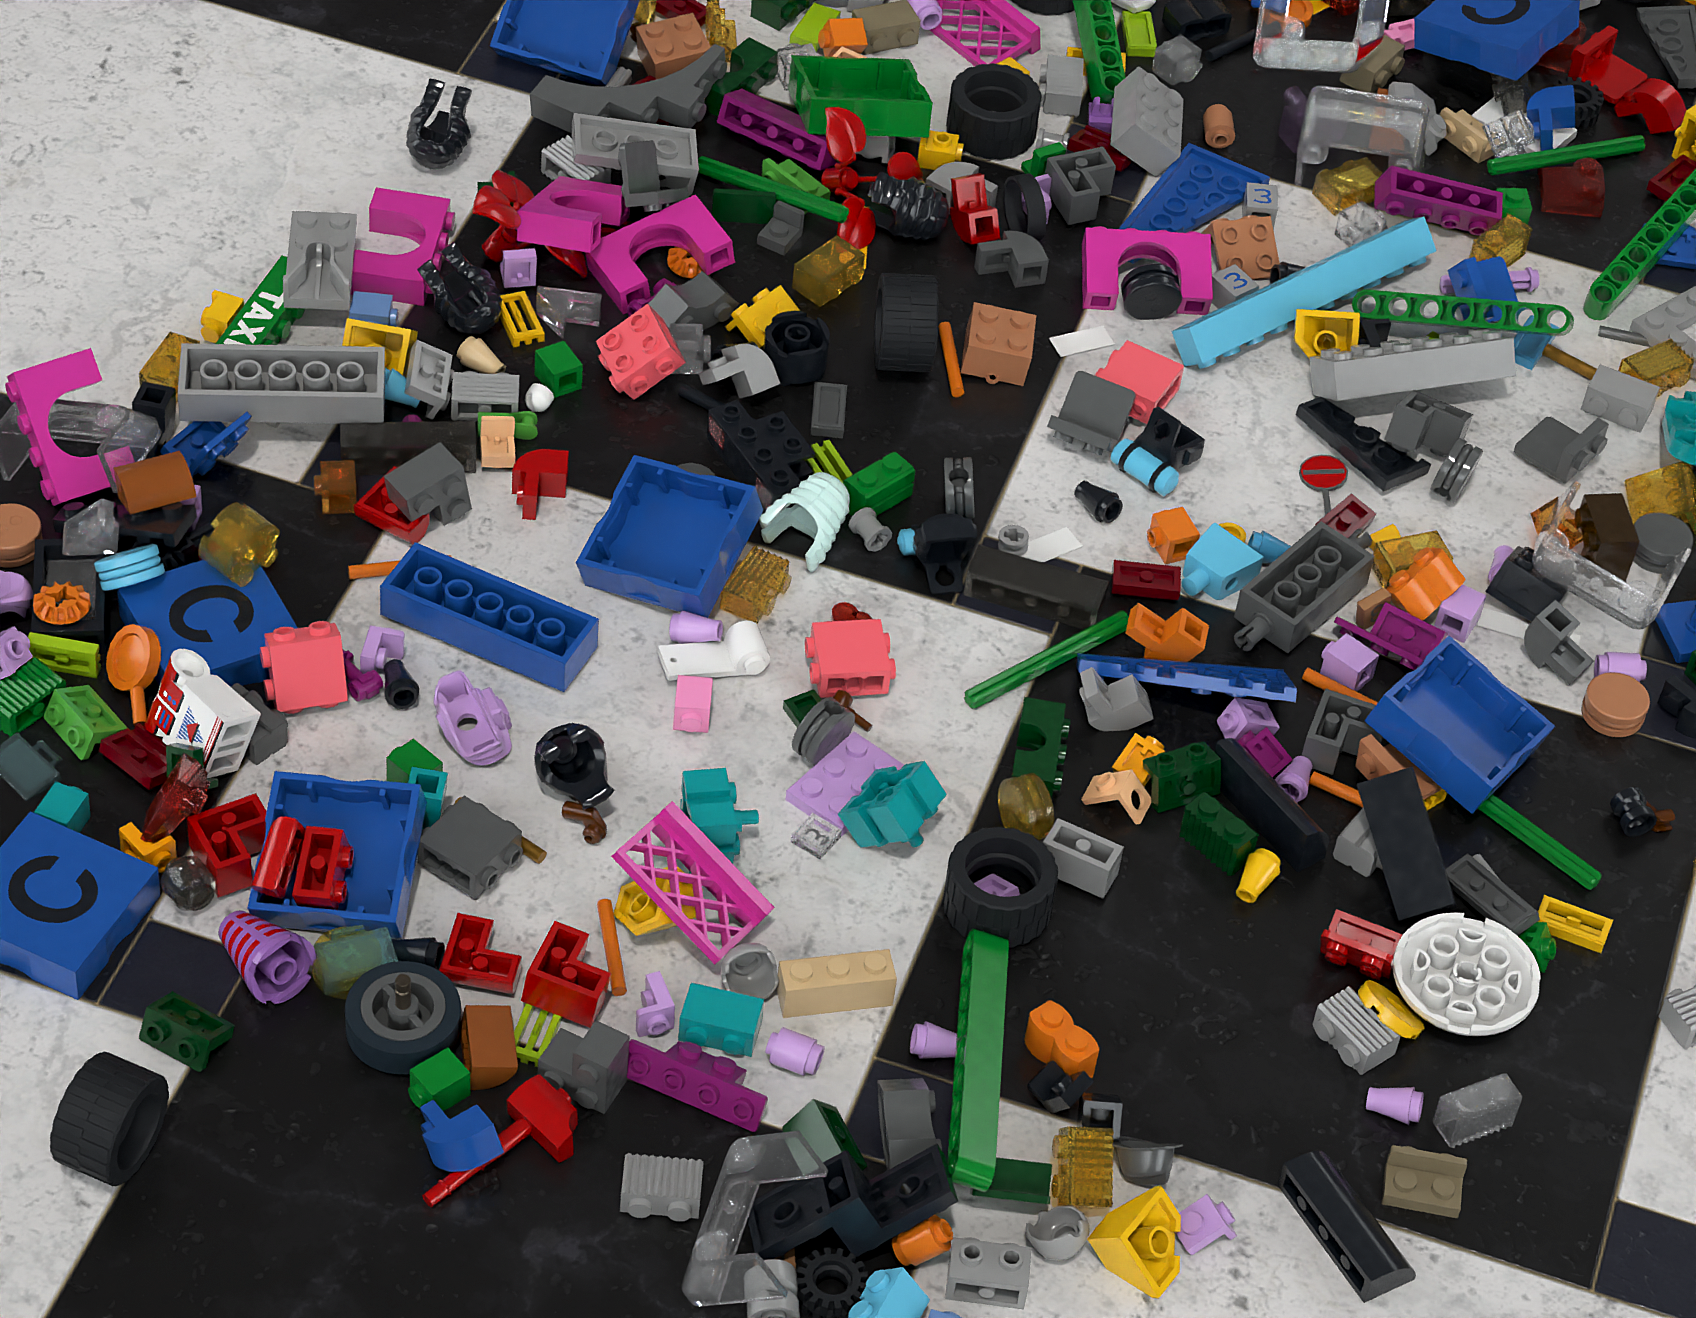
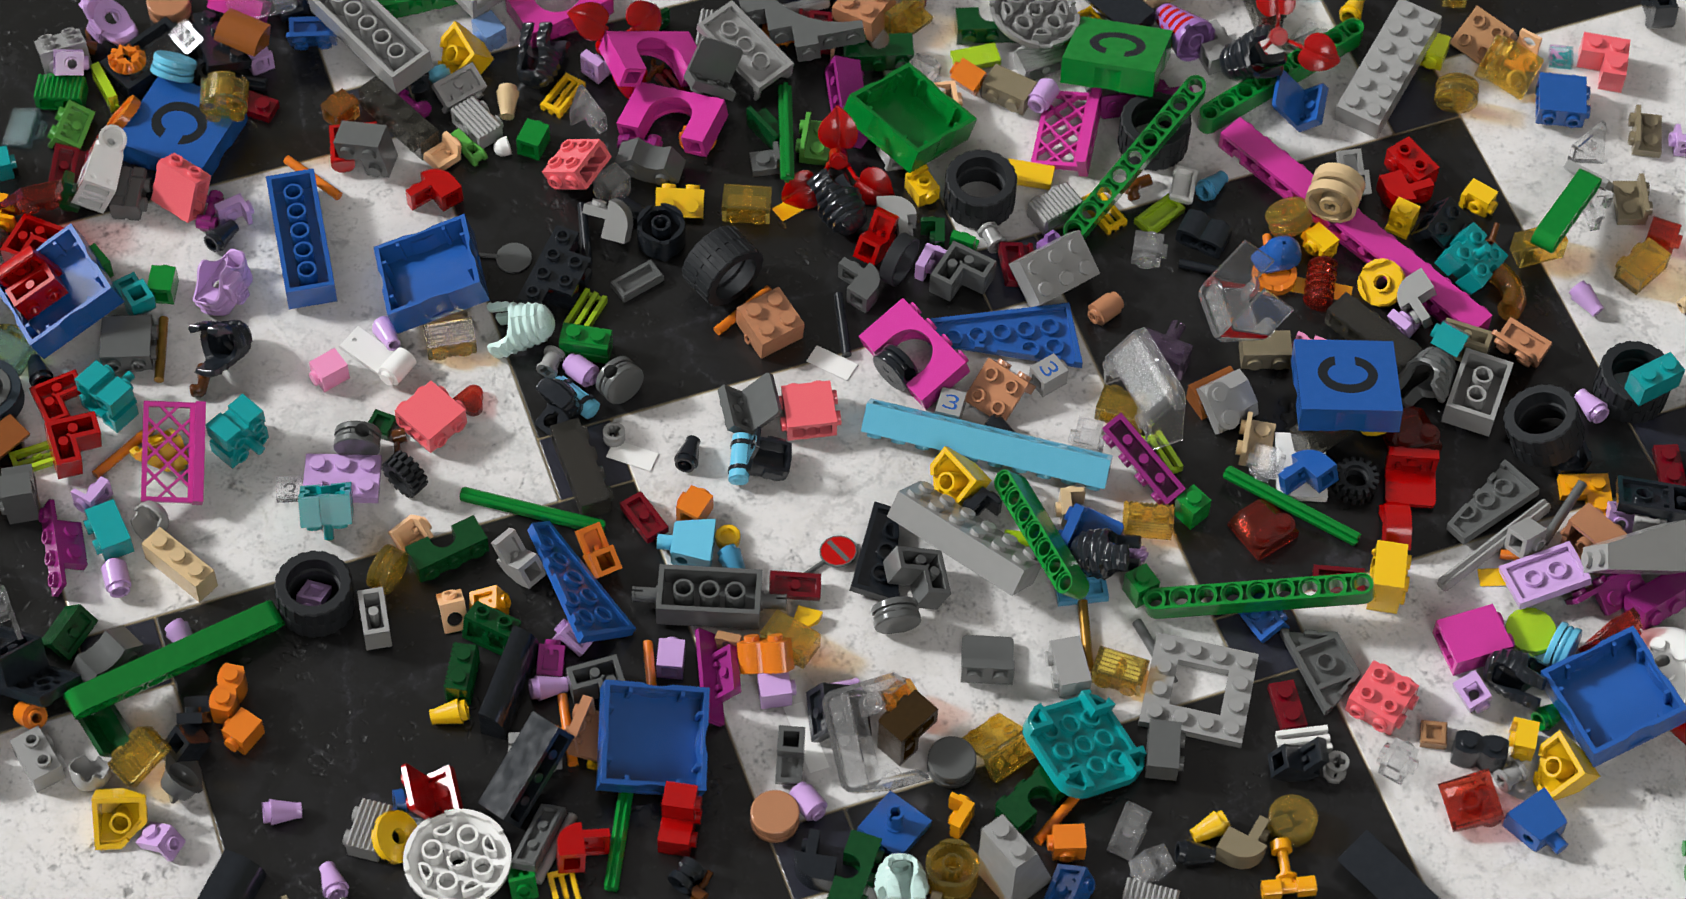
camera: 55 degrees right, 10 degrees up
none -> teal brick [75,360,139,433]
none -> orange brick [222,707,265,755]
none -> lavender cone [262,799,302,826]
none -> black tyre [382,450,428,498]
none -> light nougat bracket [388,514,434,553]
none -> blue tile [392,789,408,813]
none -> red brick [556,822,610,874]
none -> lavender brick [562,353,599,387]
none -> red brick [657,781,703,857]
none -> black bar [834,292,852,358]
none -> dark green bracket [921,216,945,248]
none -> tan bracket [1055,486,1086,527]
none -> black hair [1069,528,1141,580]
none -> green brick [1122,563,1160,608]

